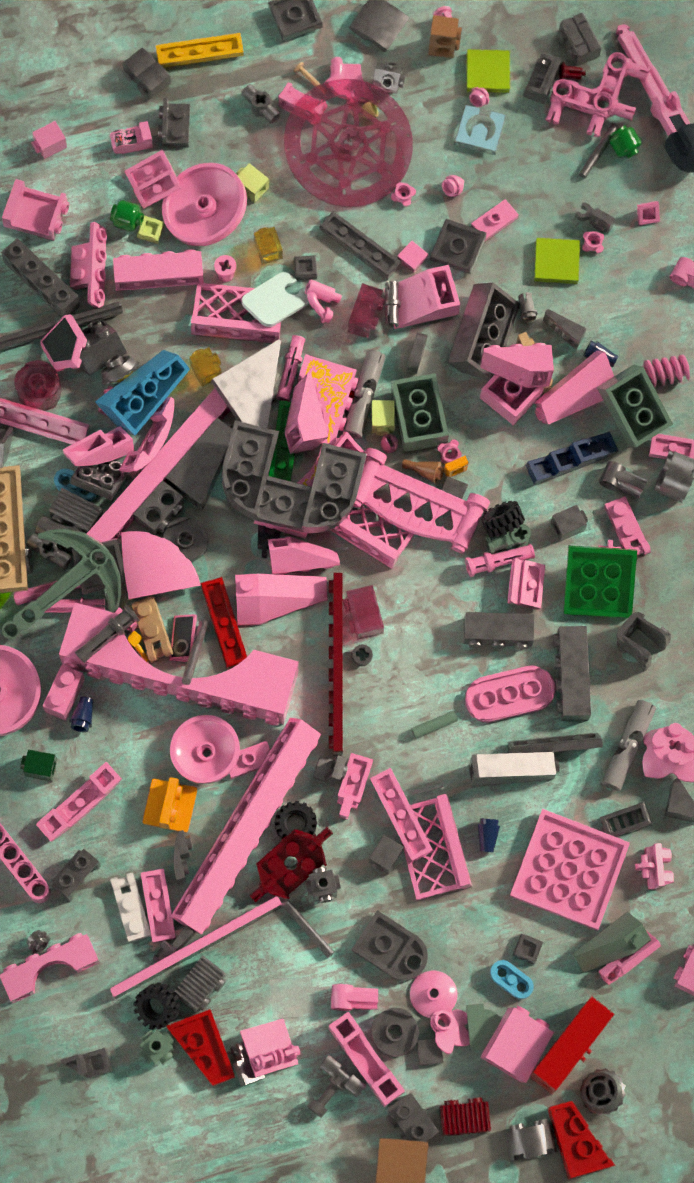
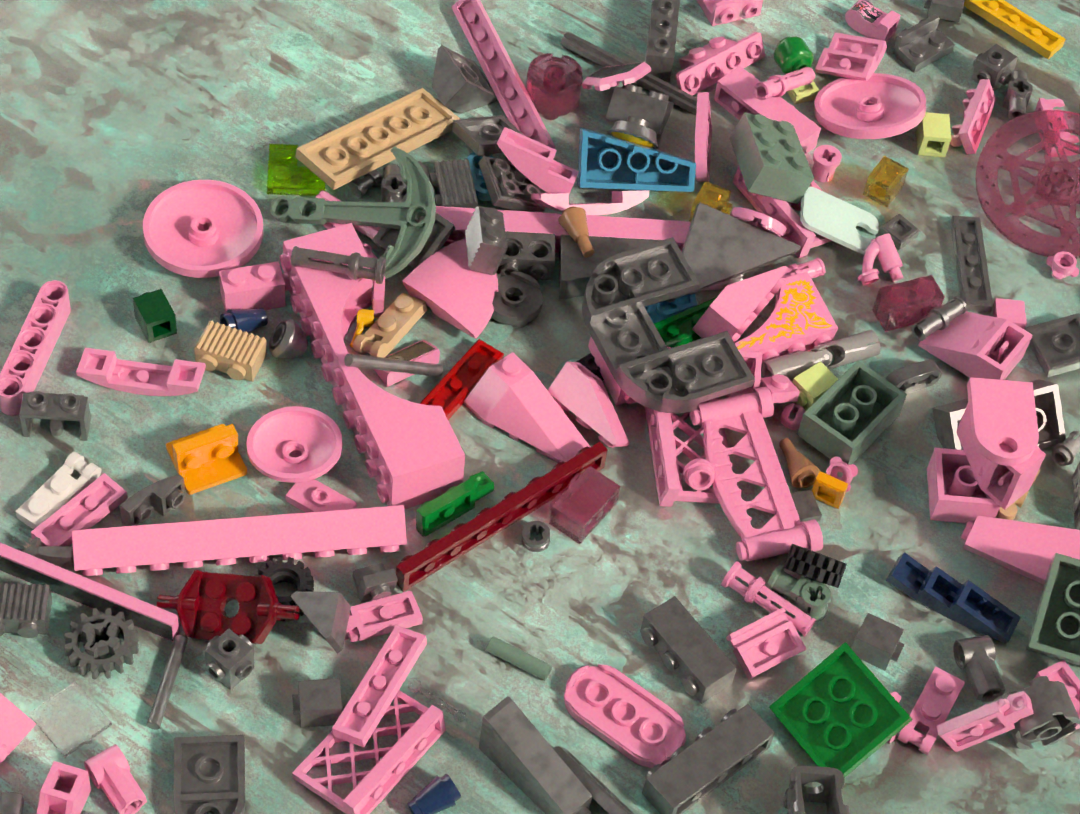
camera: 50 degrees right, 20 degrees down
none -> dark grey gear [64,608,139,679]
none -> tan brick [194,320,267,382]
none -> flat silver cone [269,319,308,359]
none -> flat silver slope [291,592,351,654]
none -> green hinge [416,471,494,537]
none -> flat silver plate [452,115,525,157]
none -> flat silver brick [465,206,508,275]
none -> medium nougat cone [558,206,595,258]
none -> bright pink plate [683,458,715,490]
none -> bright pink tile [695,92,712,182]
none -> sand green brick [729,112,814,204]
none -> bright pink tile [730,207,786,238]
none -> bright pink pin [754,67,815,100]
none -> bright pink plate [760,374,800,403]
none -> bright pink hinge [937,691,1034,752]
none -> bright pink plate [950,79,996,155]
none -> bright pink tile [967,377,1039,466]
none -> flat silver brick [972,44,1018,91]

